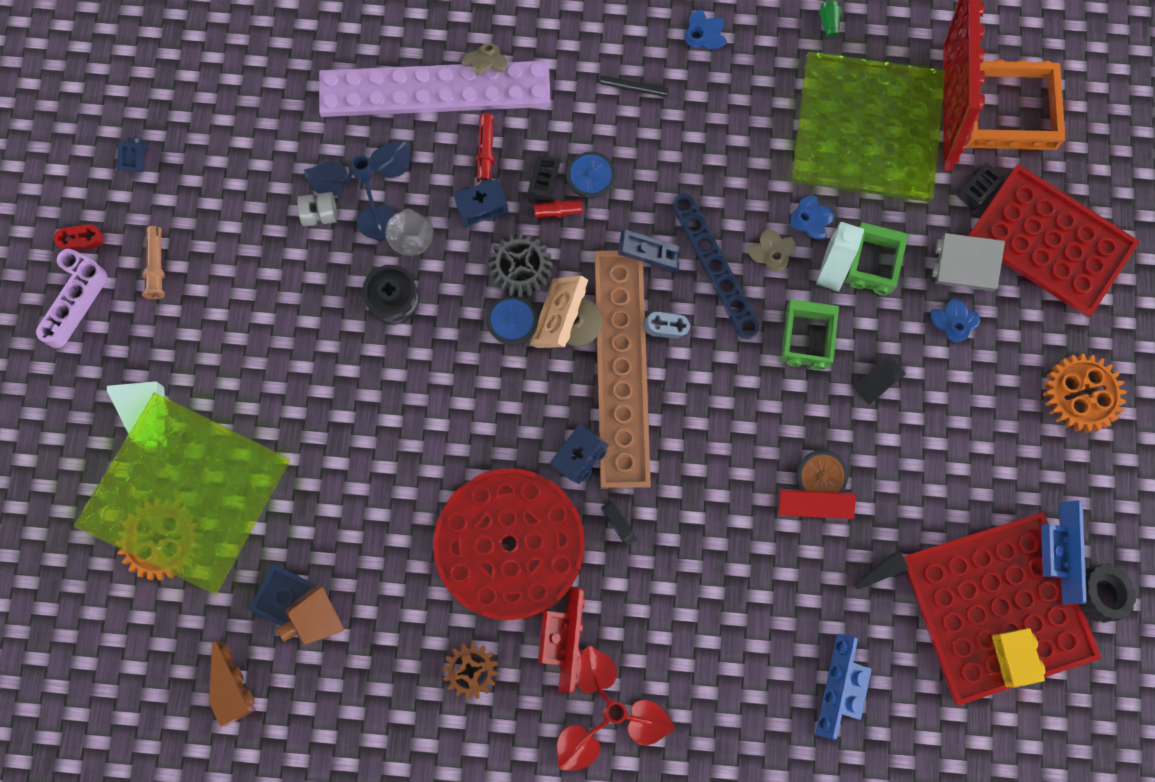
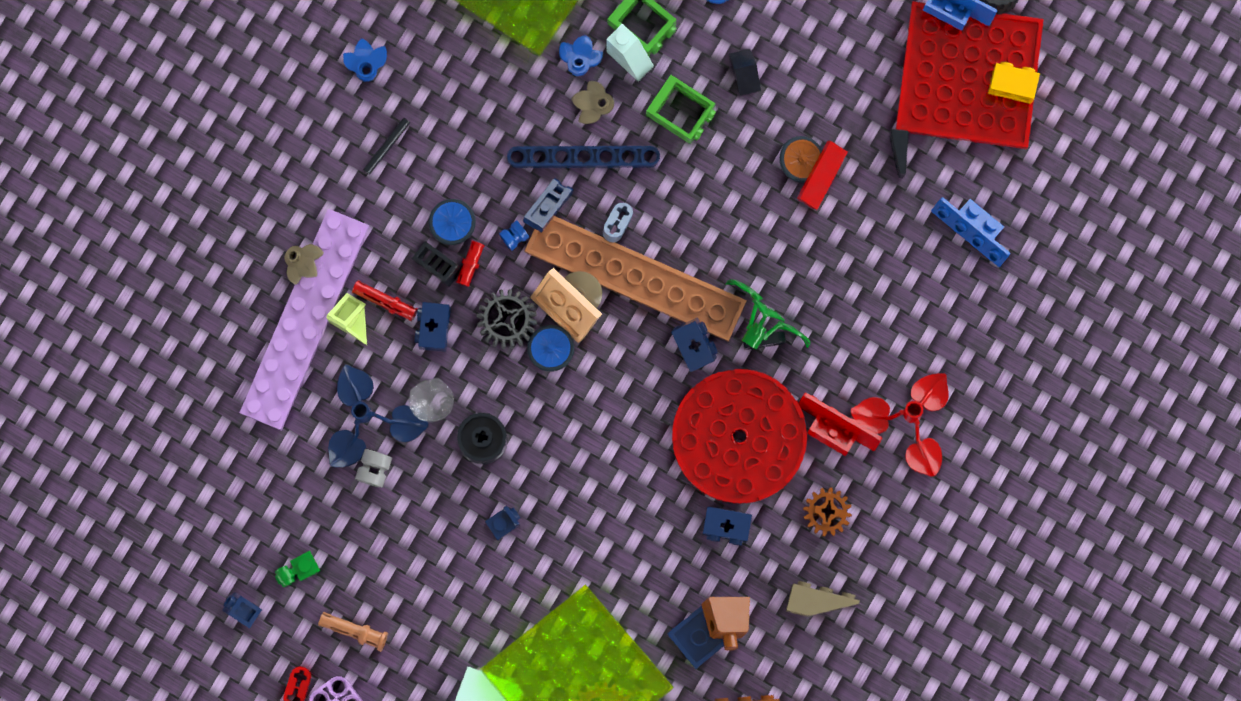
camera: 65 degrees left, 5 degrees up
none -> green plate [275,551,320,588]
none -> yellowish green slope [326,293,367,345]
none -> dark blue bracket [485,505,521,540]
none -> blue wheel [499,220,530,251]
none -> dark blue brick [702,507,752,546]
none -> green plant [725,279,811,350]
none -> dark tan slope [786,581,860,617]

